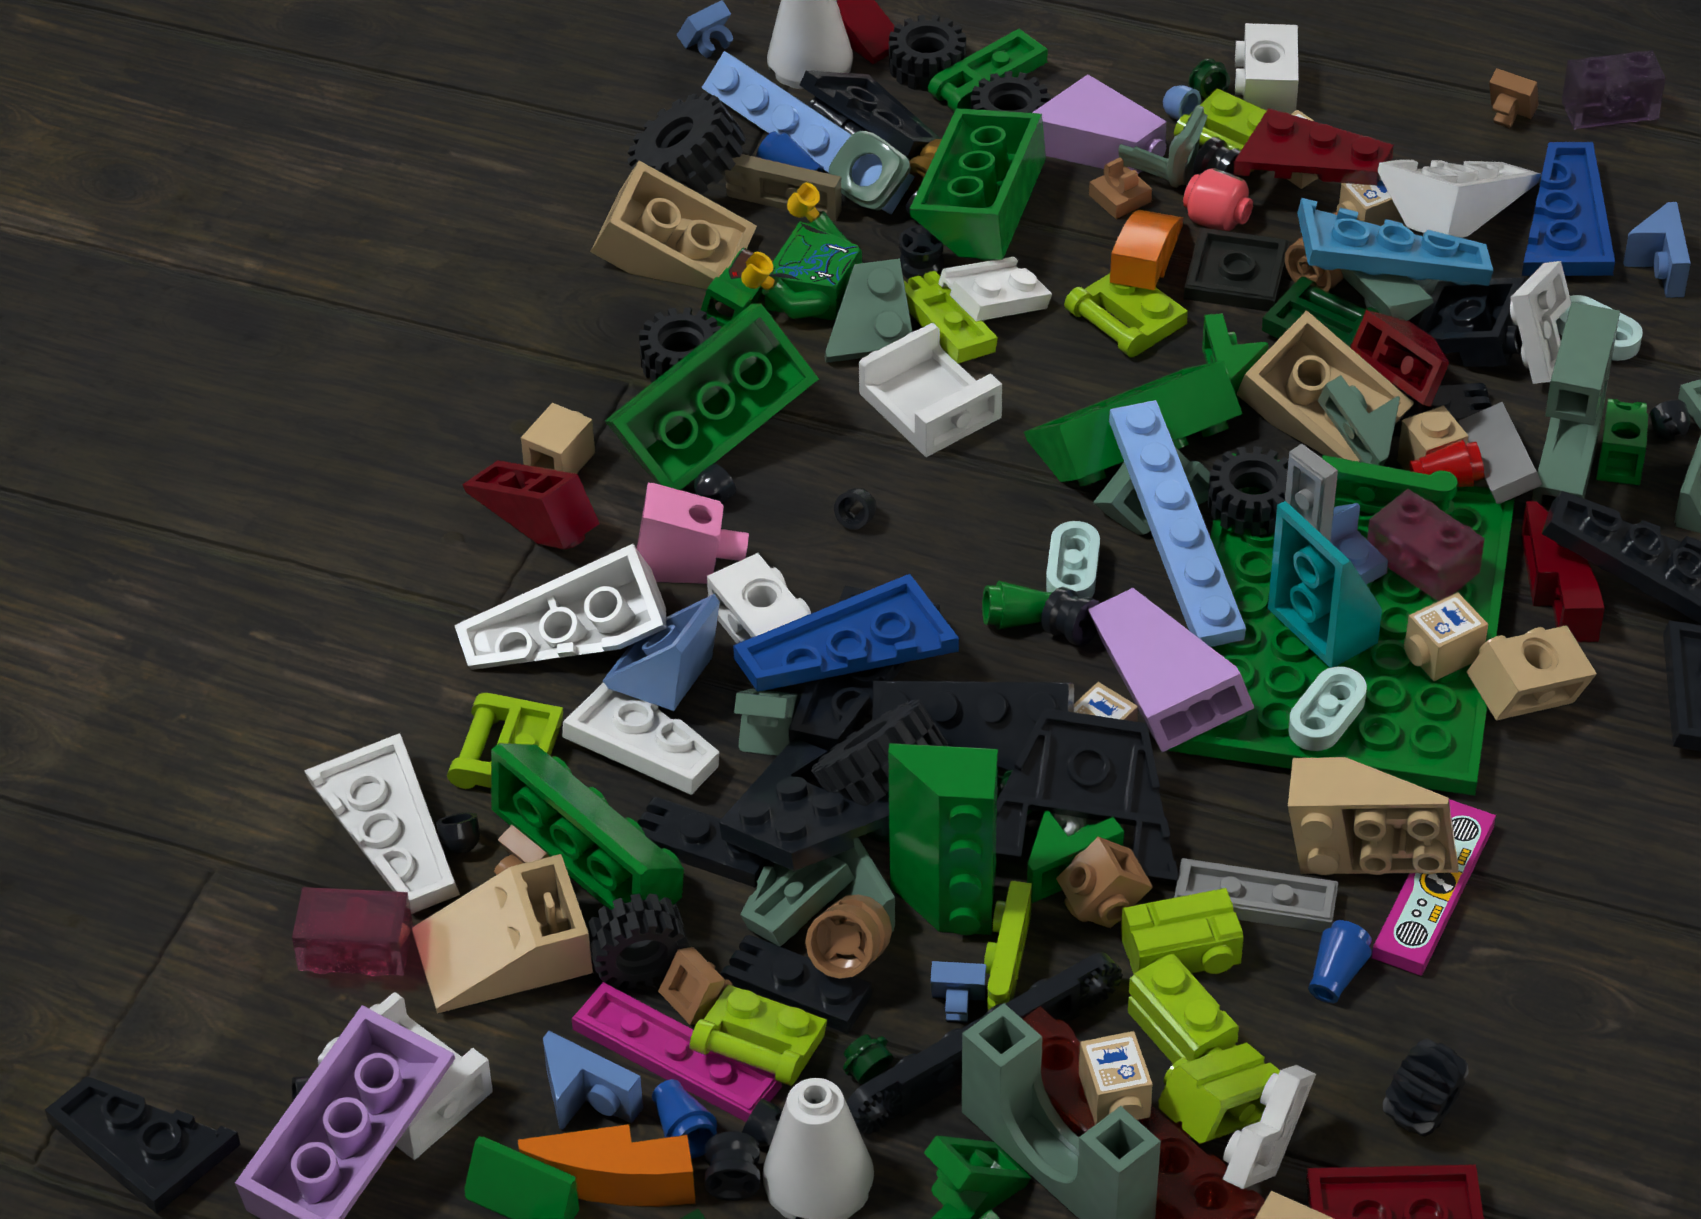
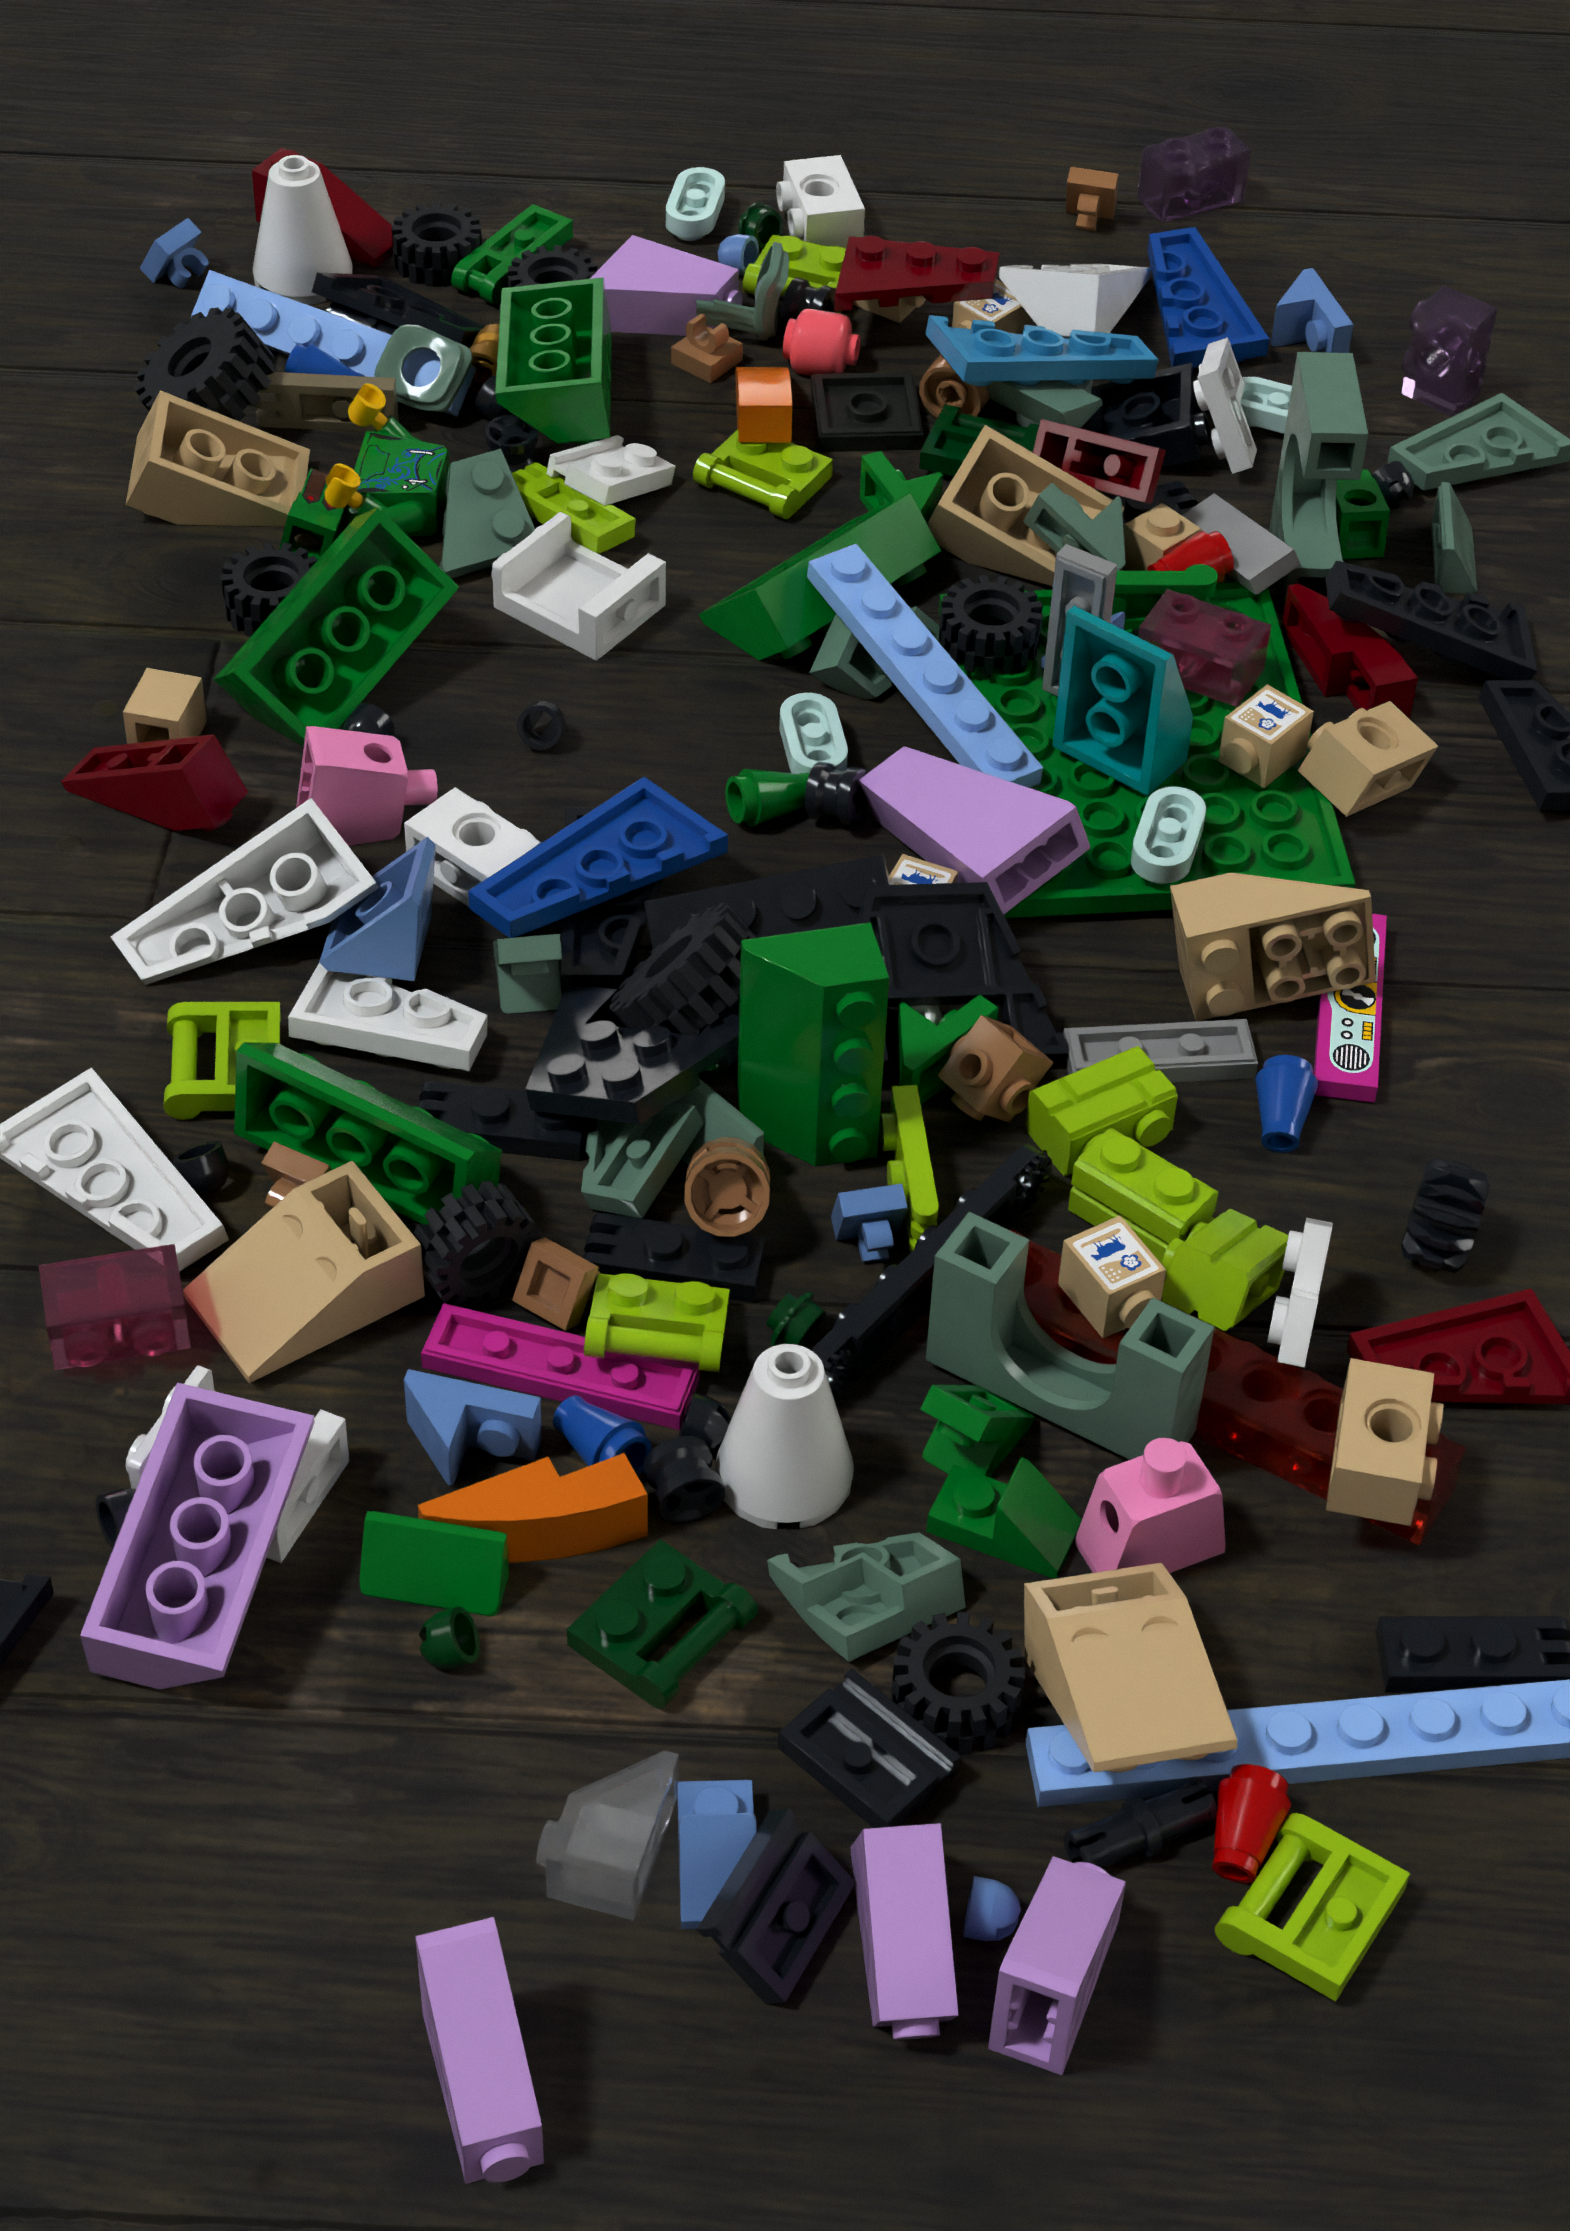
camera: 20 degrees left, 0 degrees up
none -> light aqua plate [666,167,725,241]

